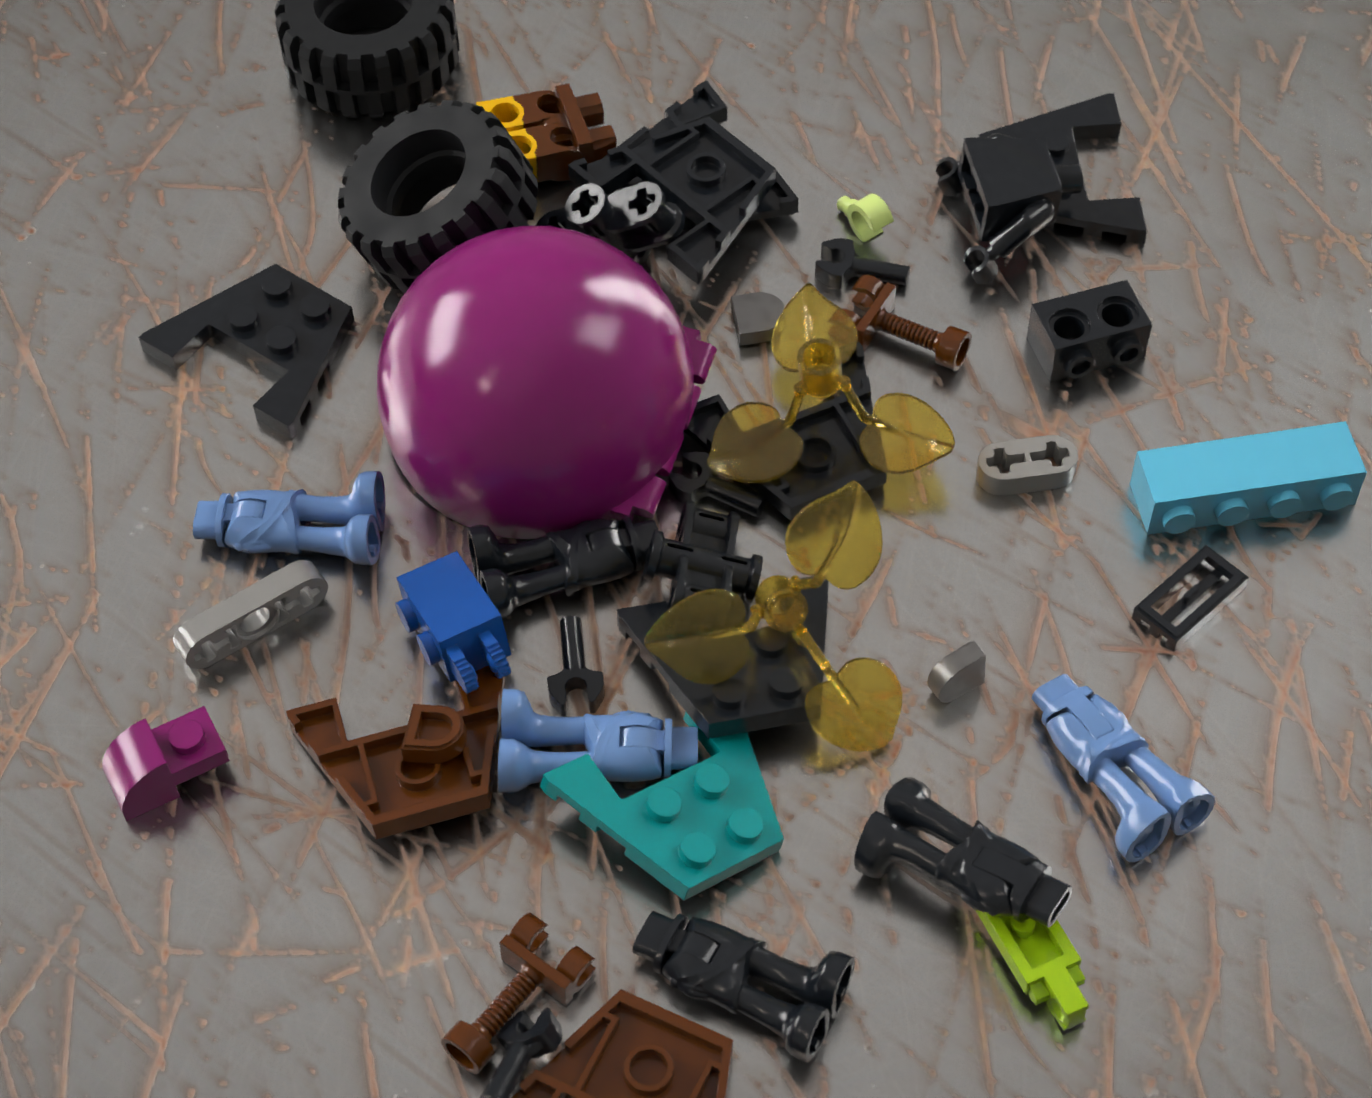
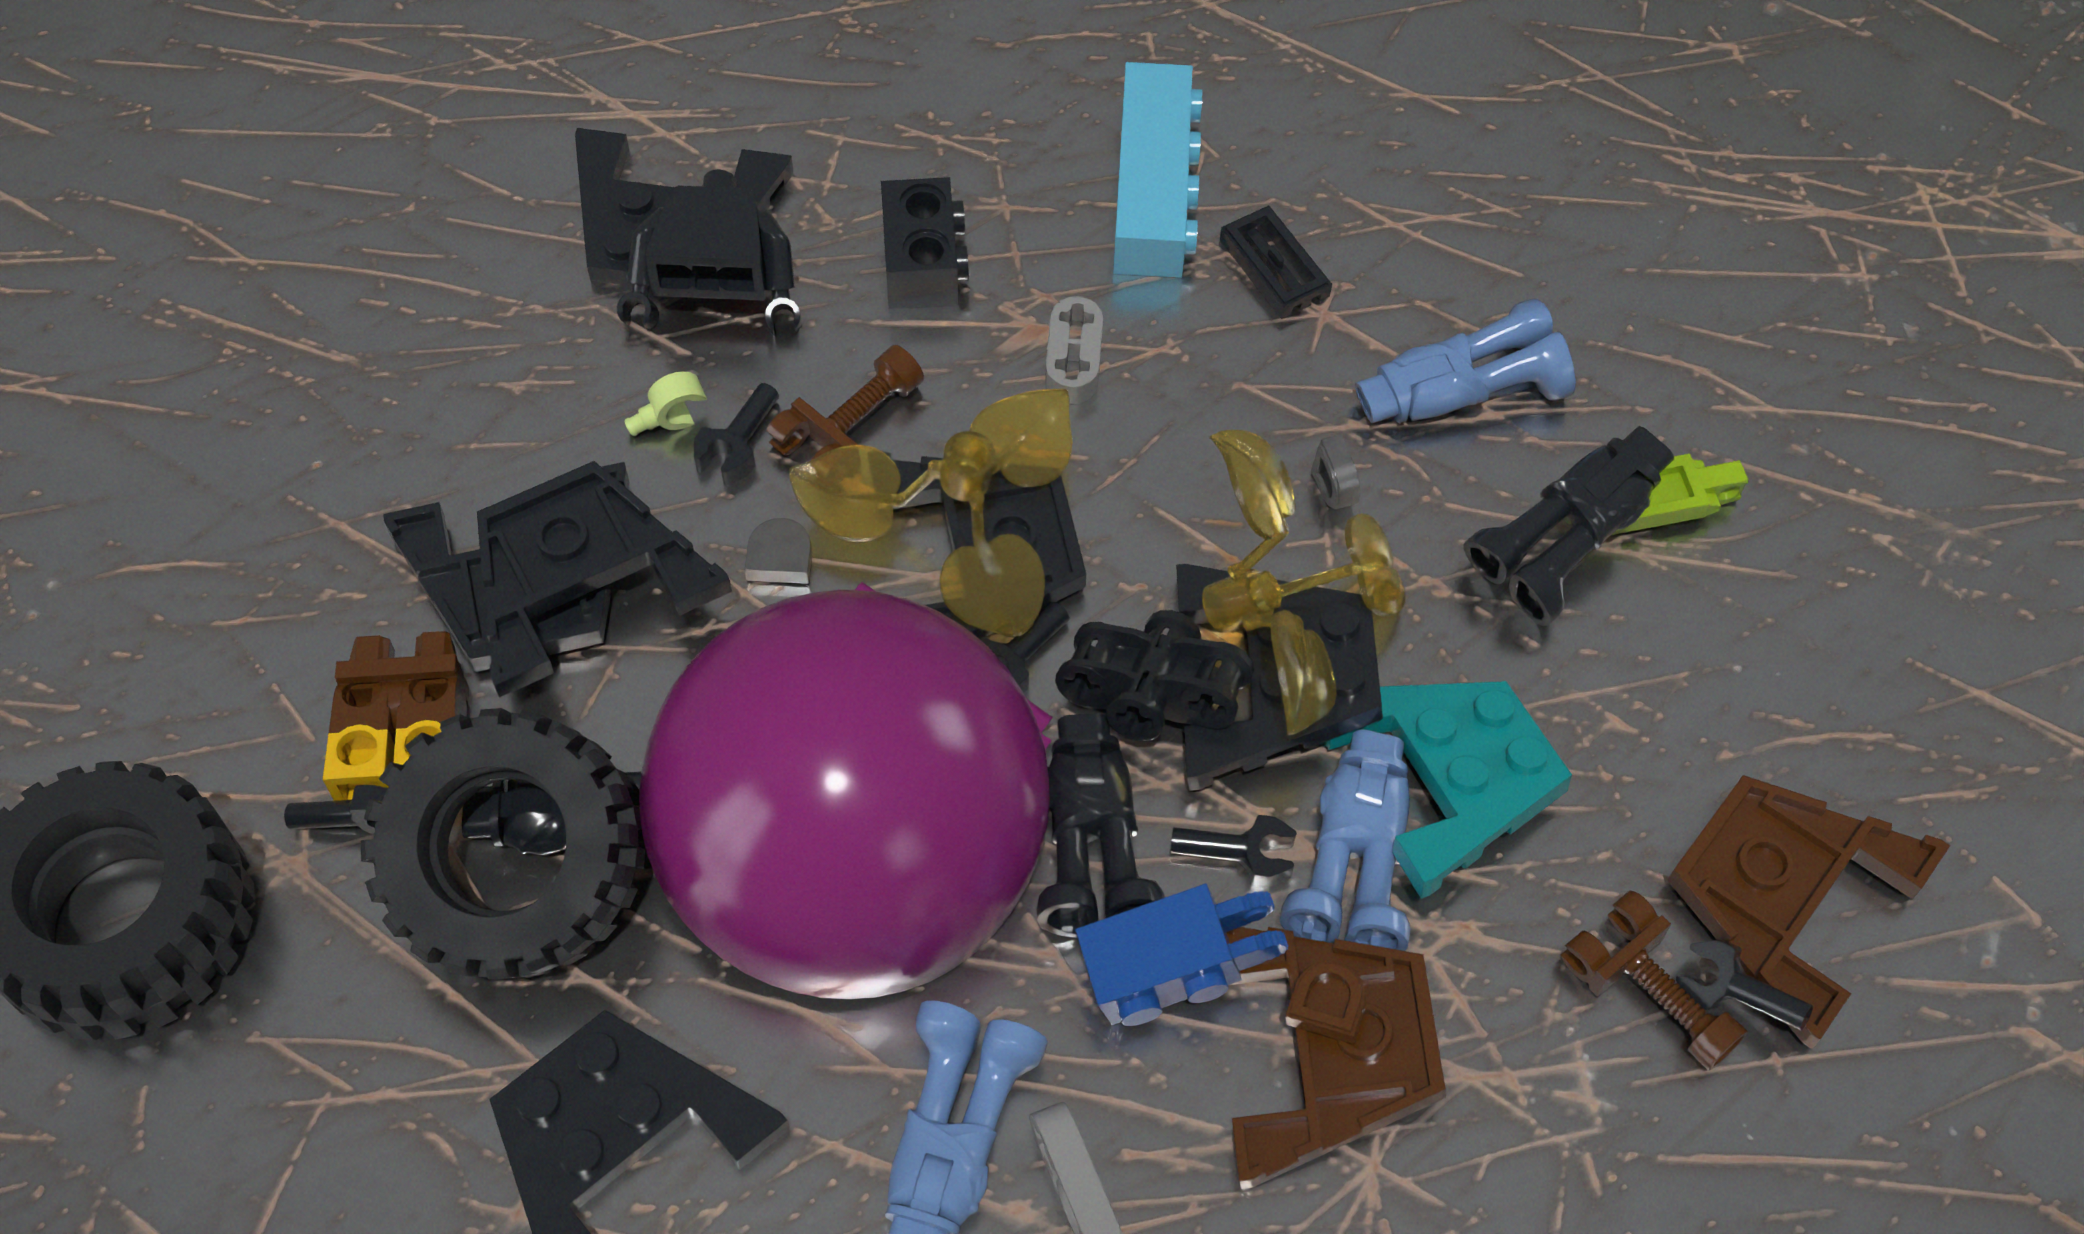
camera: 80 degrees left, 5 degrees up
black axle [536,181,685,265] -> none
black piece [632,911,855,1063] -> none

